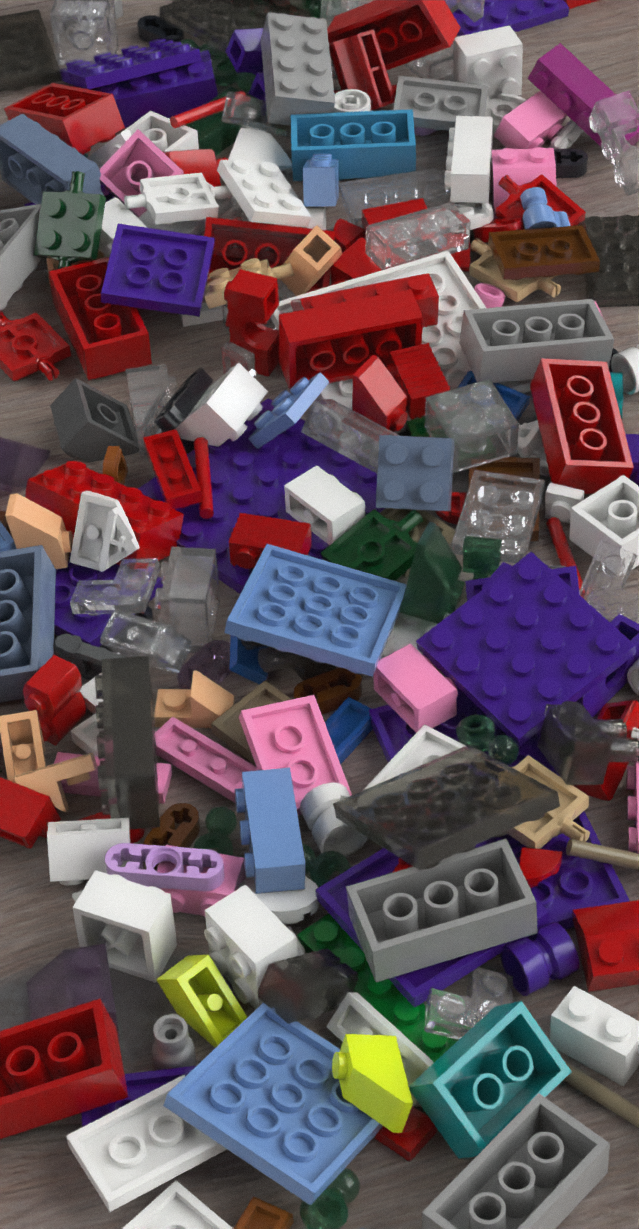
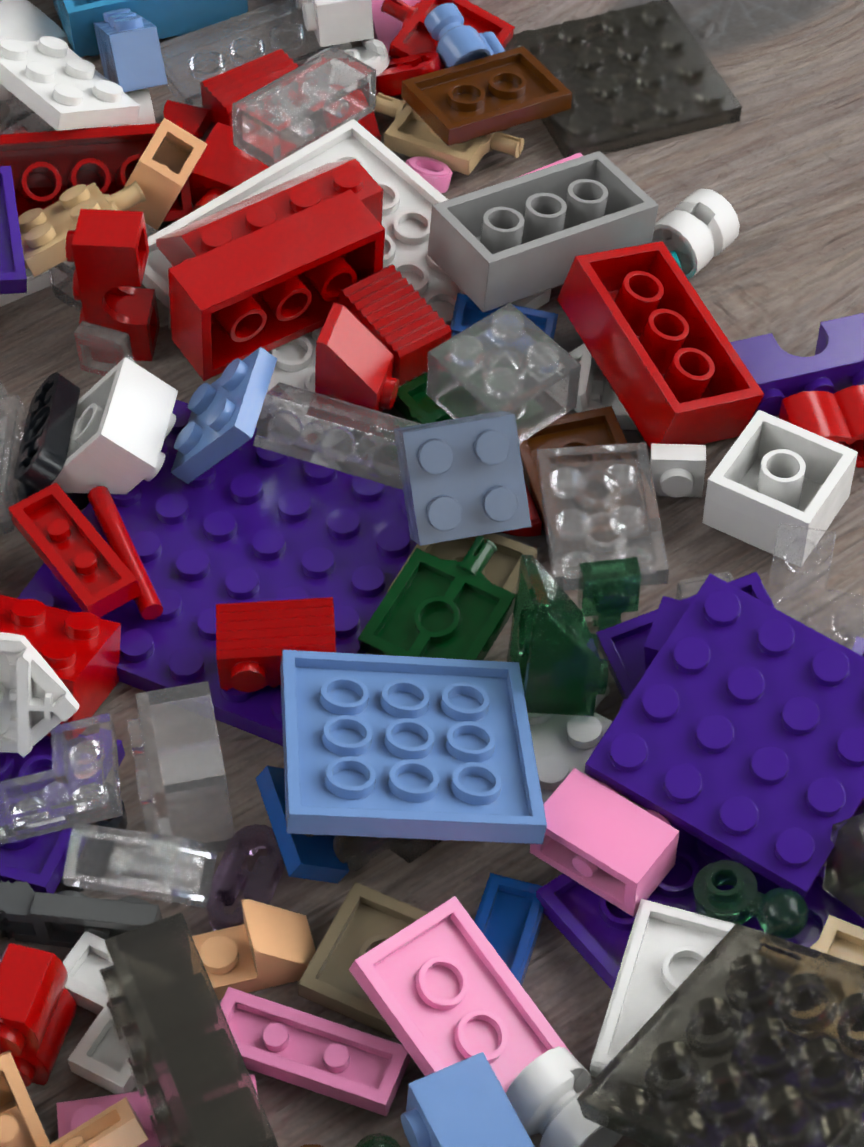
camera: 20 degrees left, 5 degrees up
white brick [284,465,366,545] -> none
reddish brown beam [293,668,362,715] -> none
red bar [546,517,588,600] -> none

